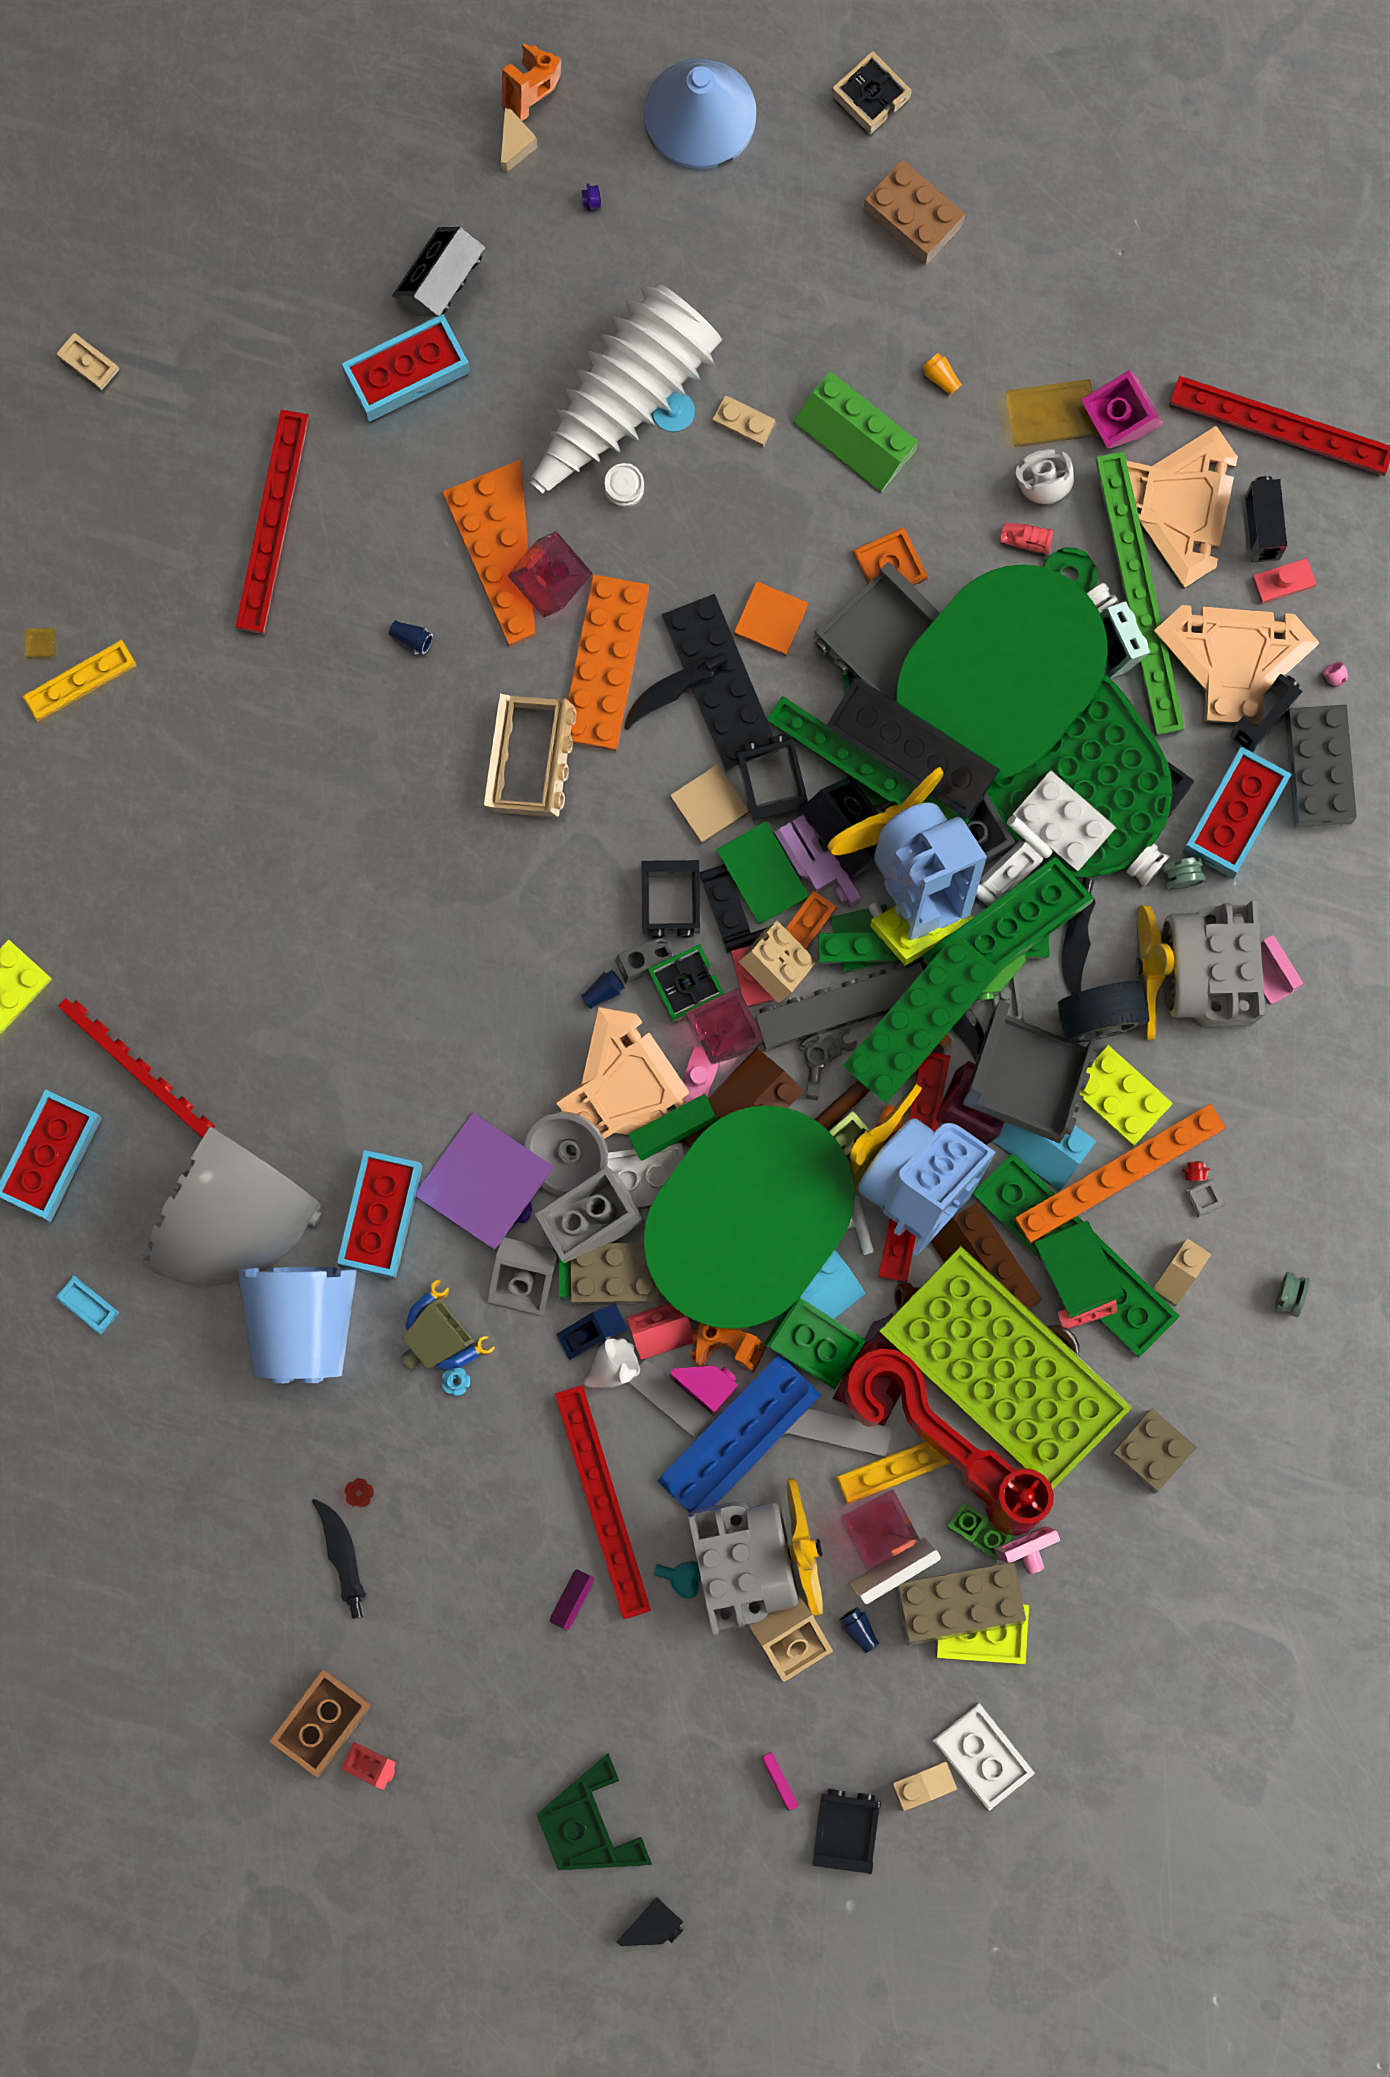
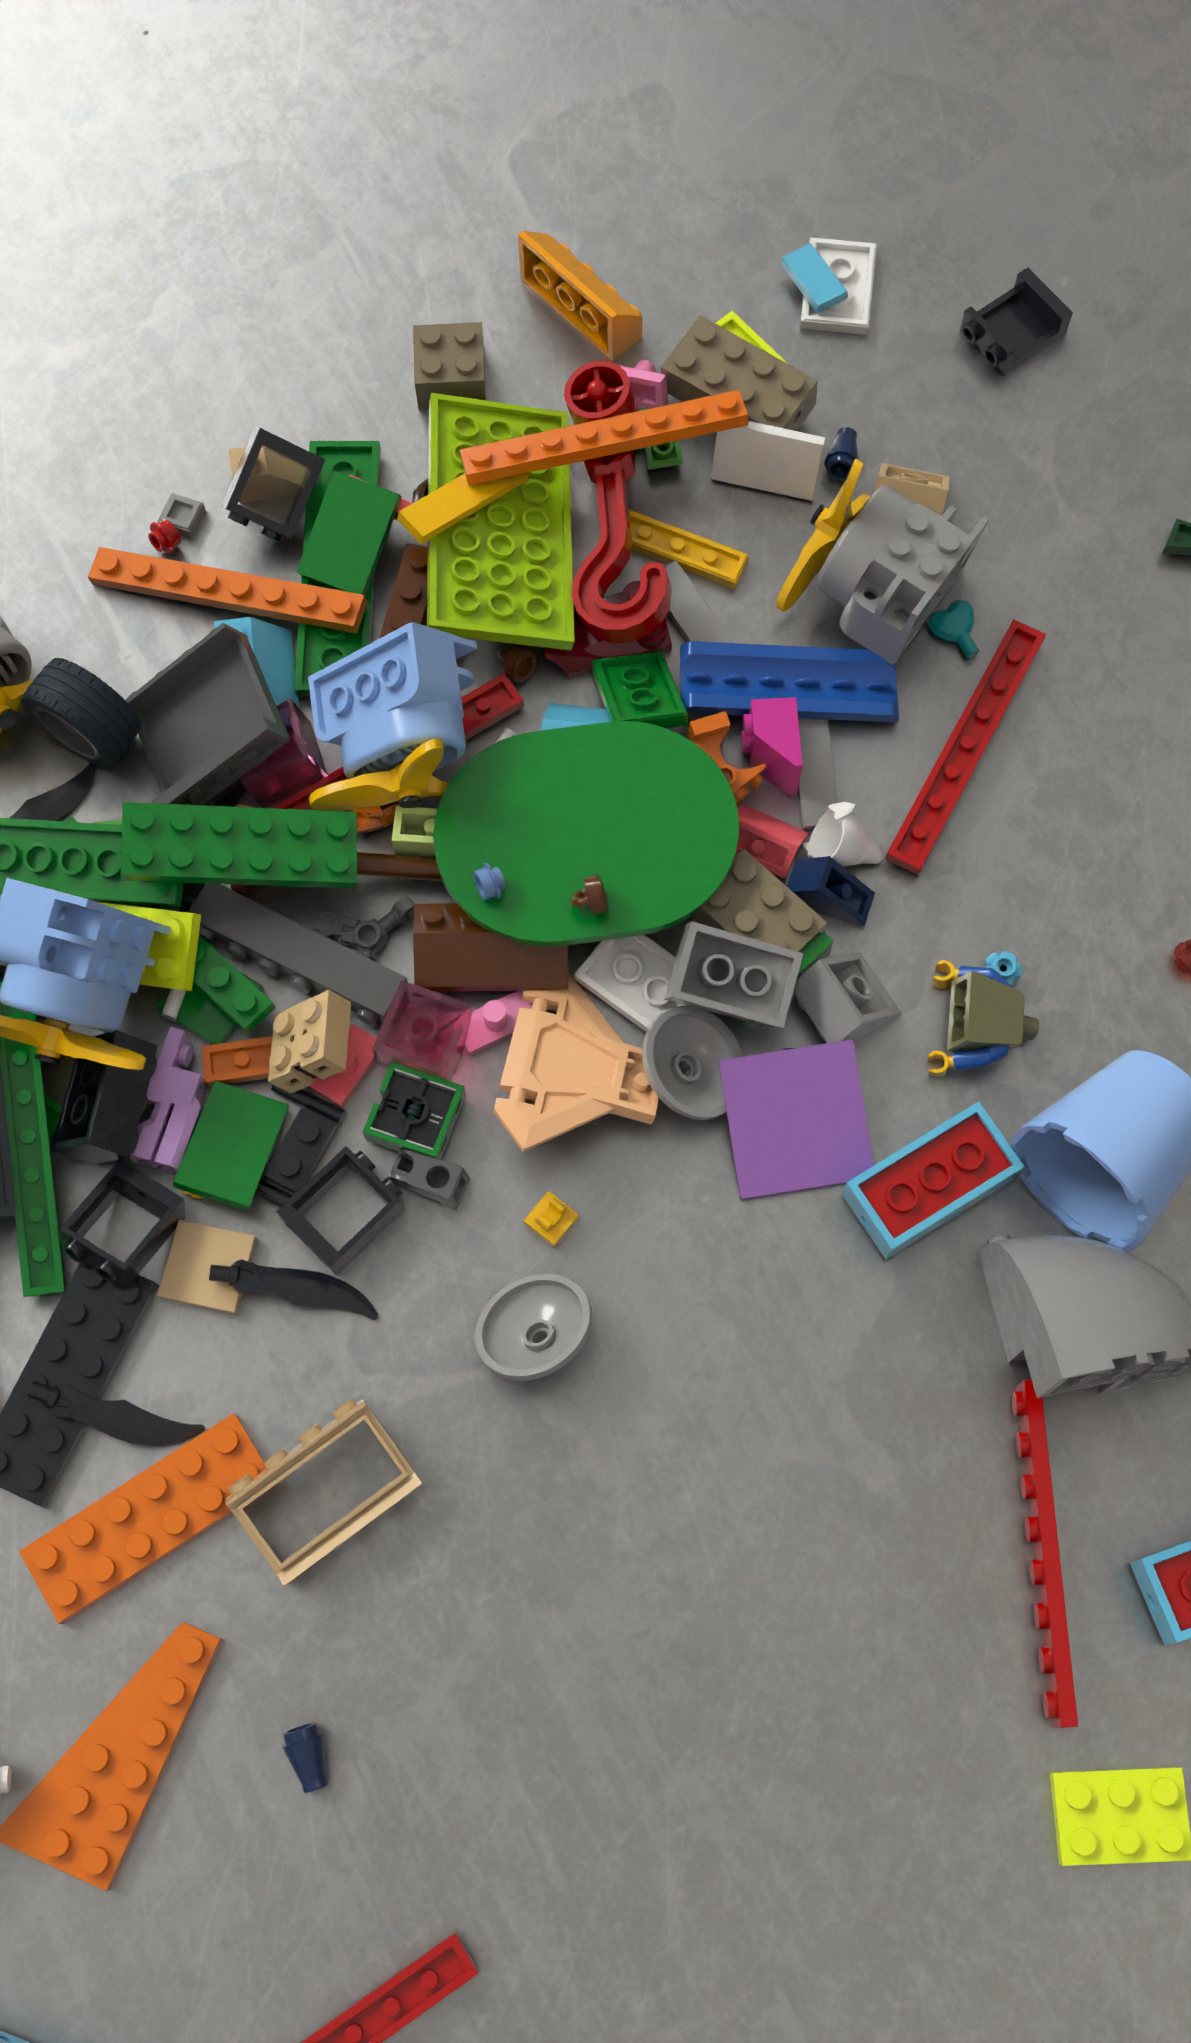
camera: 130 degrees left, 10 degrees down
clear pink slope [507,531,593,618] -> none
magenta slope [549,1570,595,1631] -> none
dark blue cone [581,970,625,1009] -> none
green tile [628,1093,718,1161] -> none
dark pink tile [762,1752,799,1811] -> none
clear pink slope [840,1489,921,1571] -> none
tan slope [891,1761,957,1811] -> none
neon yellow plate [1079,1045,1173,1147] -> none
sand green wheel [1275,1272,1310,1318] -> none
none -> black sword [209,1259,378,1320]
none -> black window [221,427,325,542]
none -> yellow tile [397,473,529,544]
none -> orange plate [460,390,748,486]
none -> medium blue plate [473,863,505,900]
none -> light grey dish [475,1273,592,1381]
none -> light orange slope [518,231,643,362]
none -> yellow tile [523,1191,579,1248]
none -> reddish brown tile [570,874,609,915]
none -> medium azure tile [781,243,847,313]

